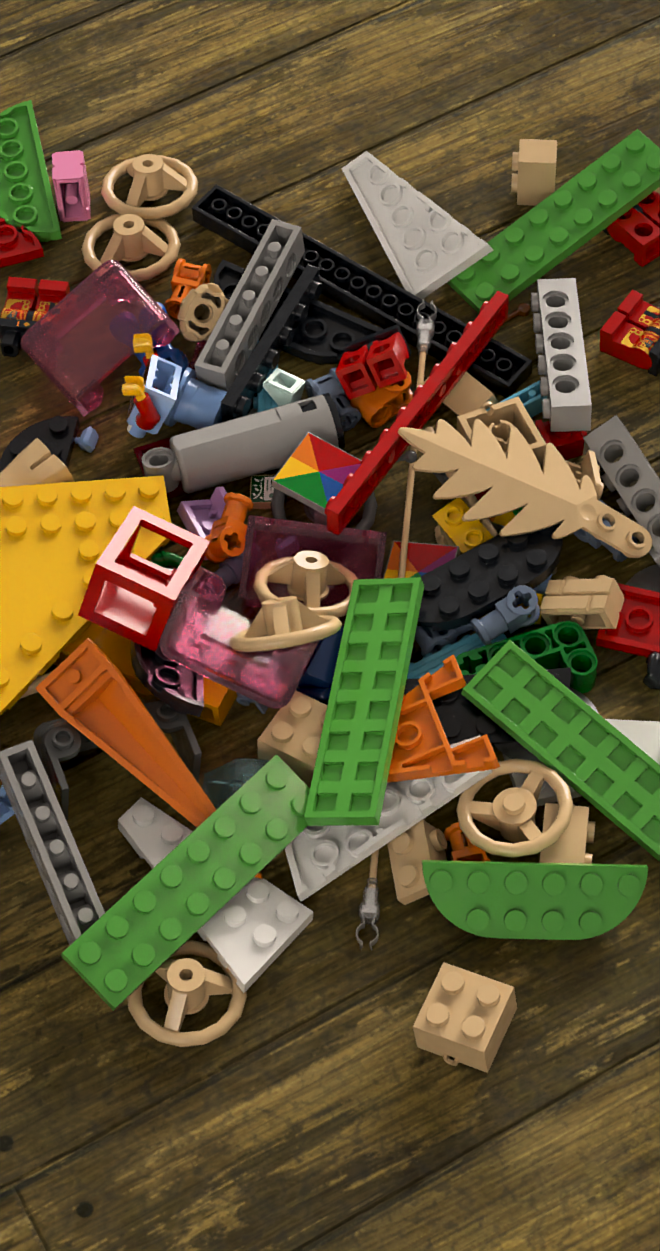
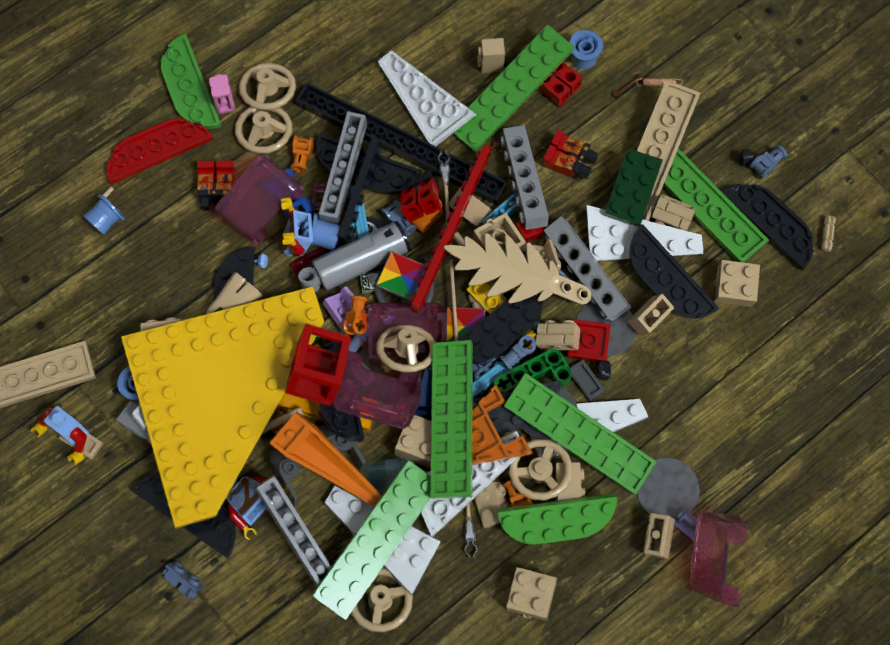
camera: 15 degrees left, 15 degrees up
tan piece [178,283,229,342] -> none
tan piece [229,596,342,652] -> none
light aqua slope [262,368,306,406] -> none
none -> dark grey tile [570,359,606,402]

